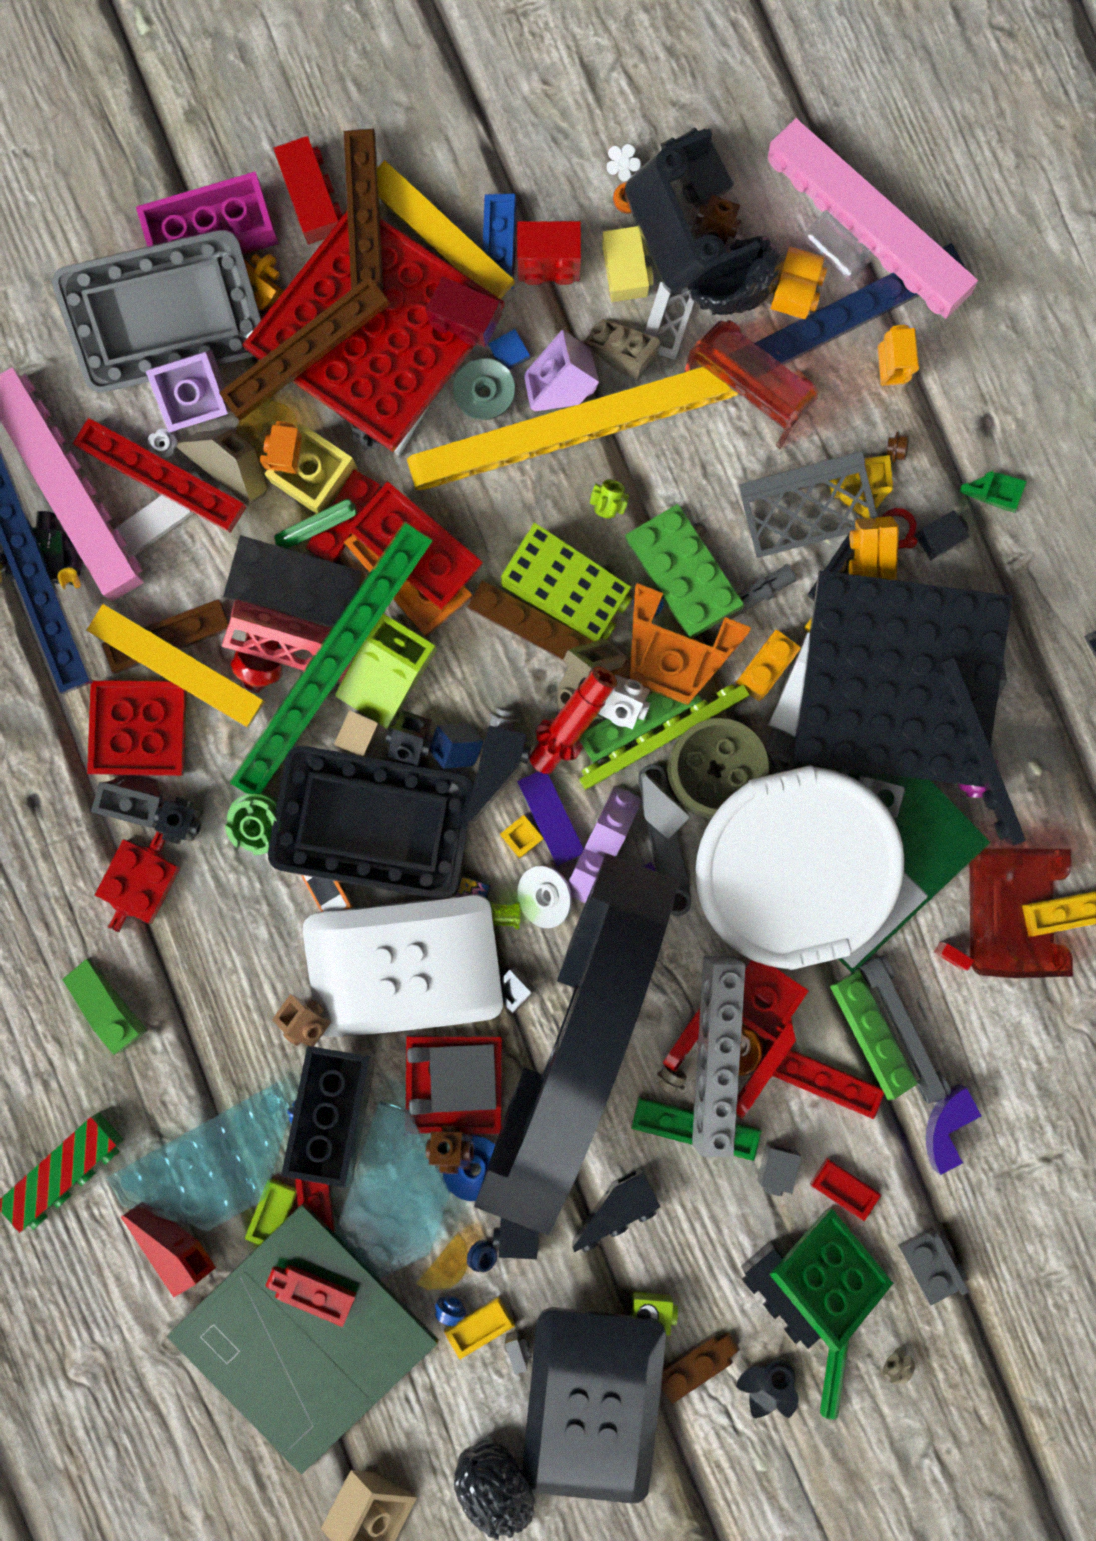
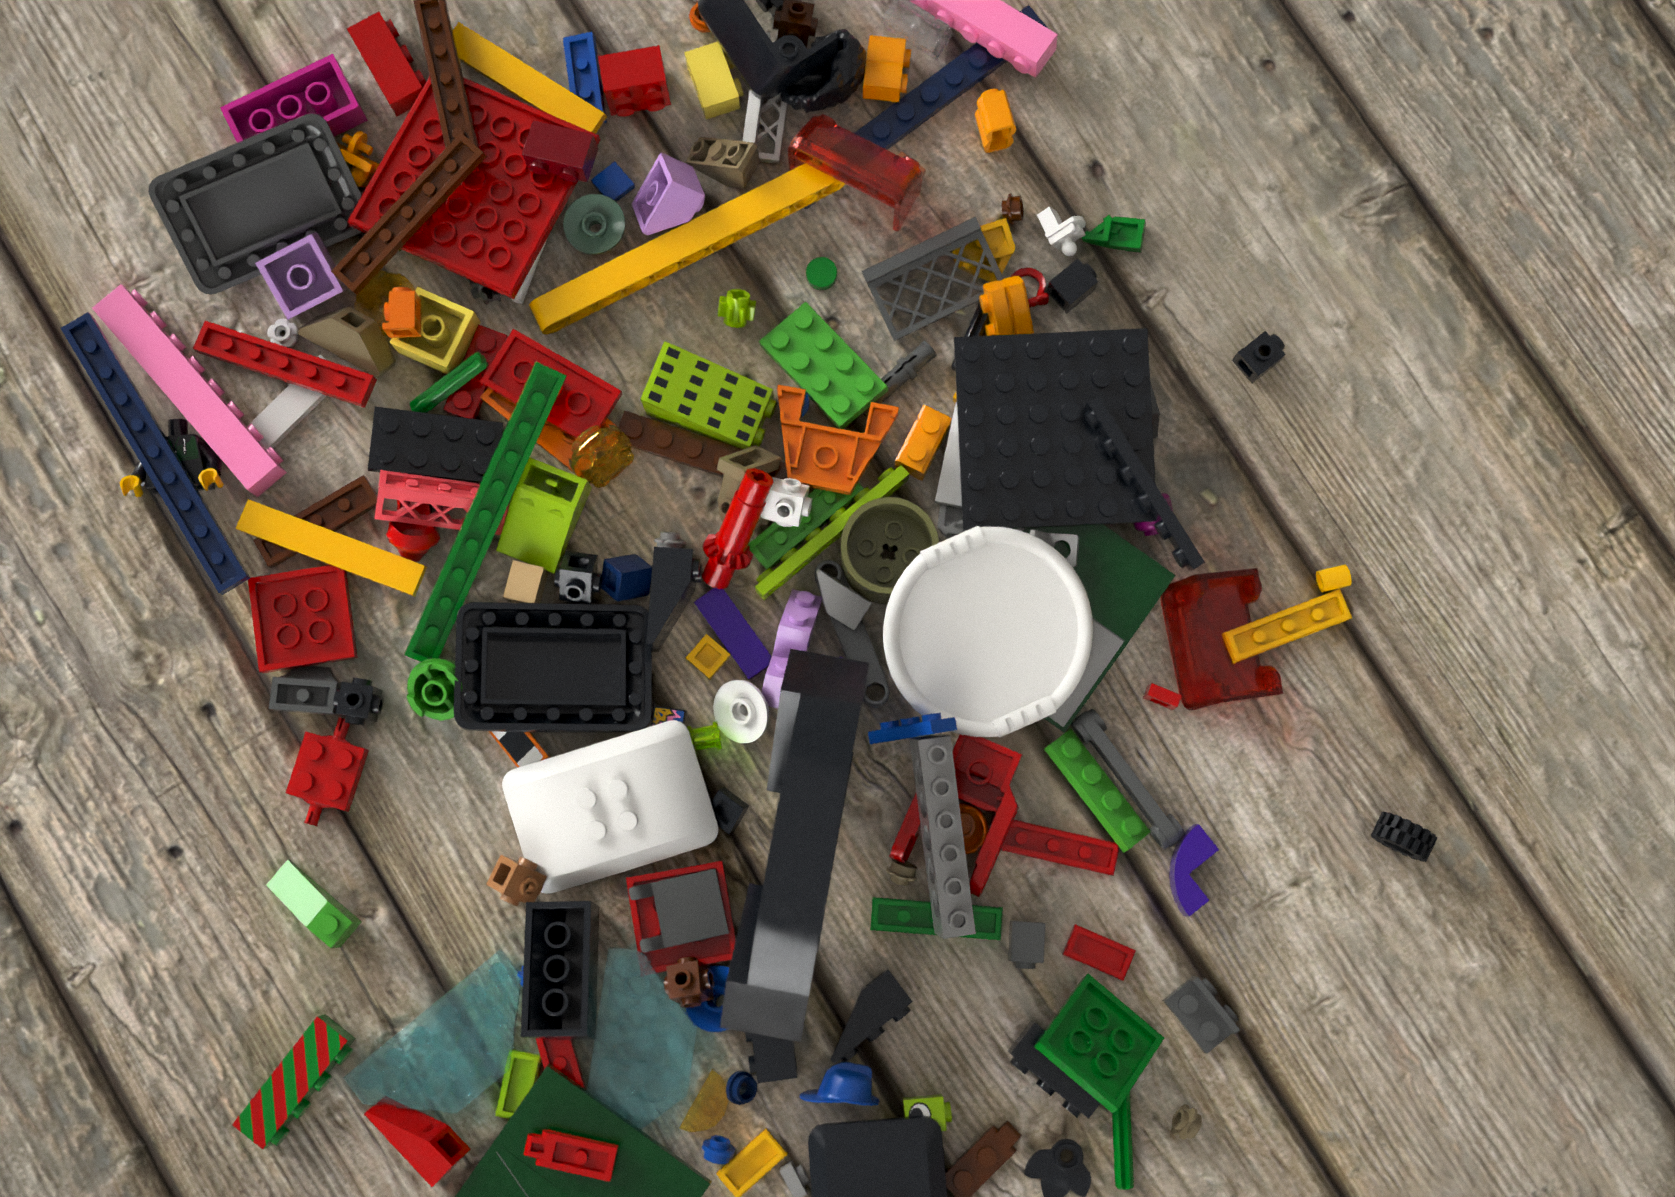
camera: 10 degrees left, 5 degrees down
none -> clear yellow plate [569,424,634,488]
none -> blue piece [799,1062,880,1106]
none -> green tile [806,257,837,290]
none -> blue plate [868,712,957,744]
none -> white piece [1037,206,1086,256]

